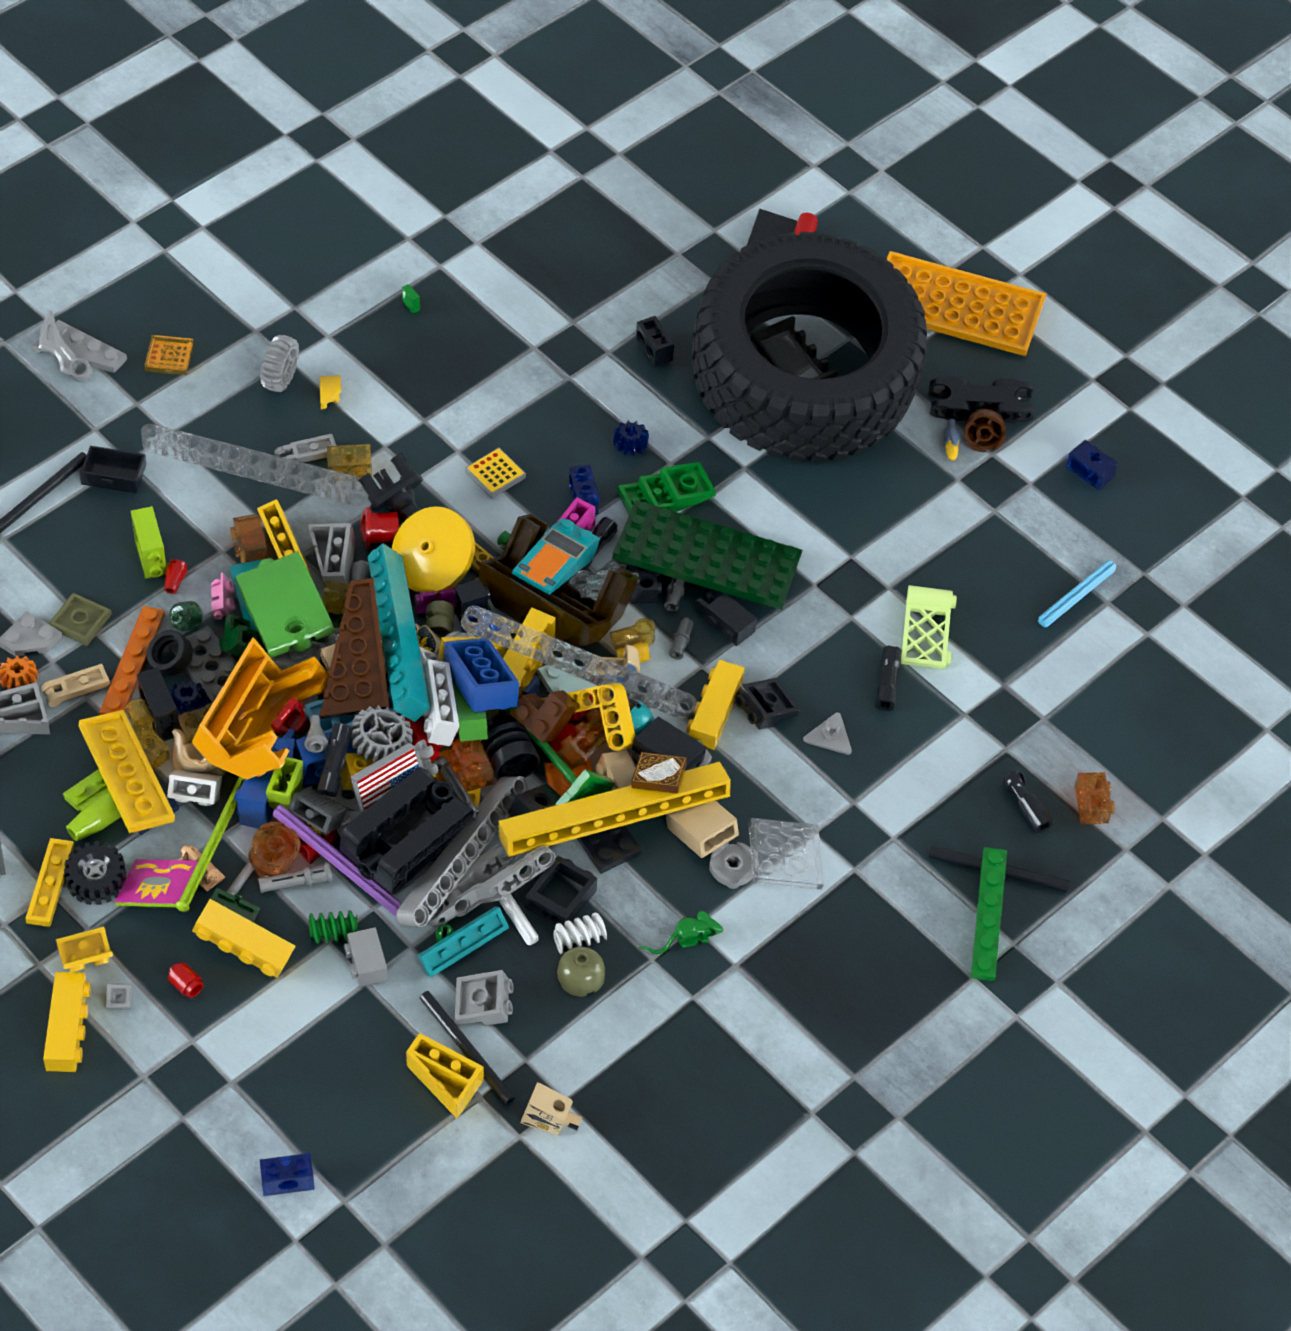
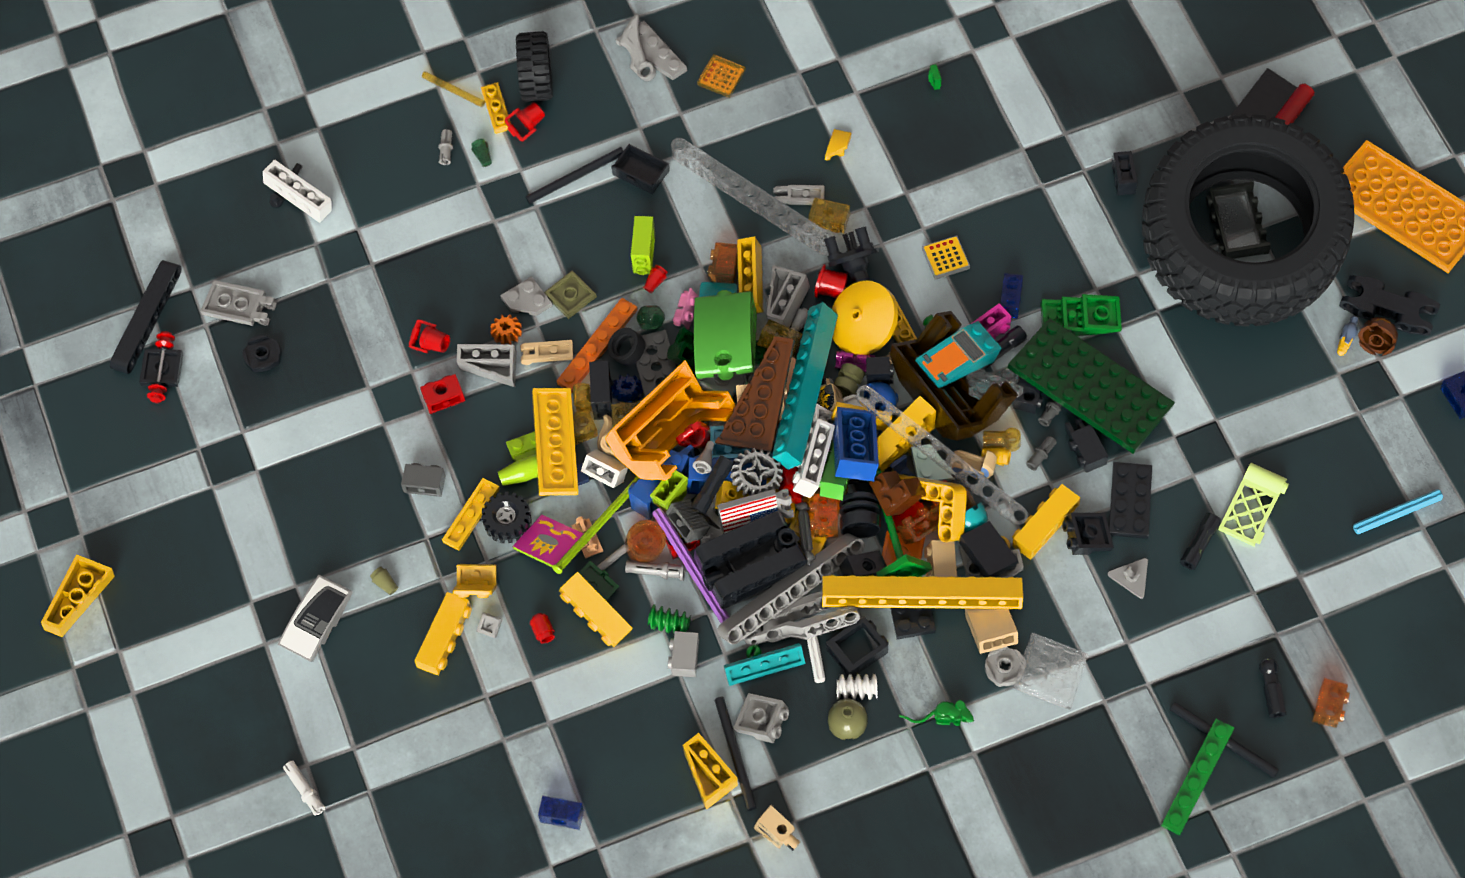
camera: 30 degrees right, 10 degrees up
light grey gear [260,335,300,392] -> none
clear blue gear [613,420,649,456] -> none
tile [631,752,687,793] -> none
none -> black plate [1109,462,1152,539]

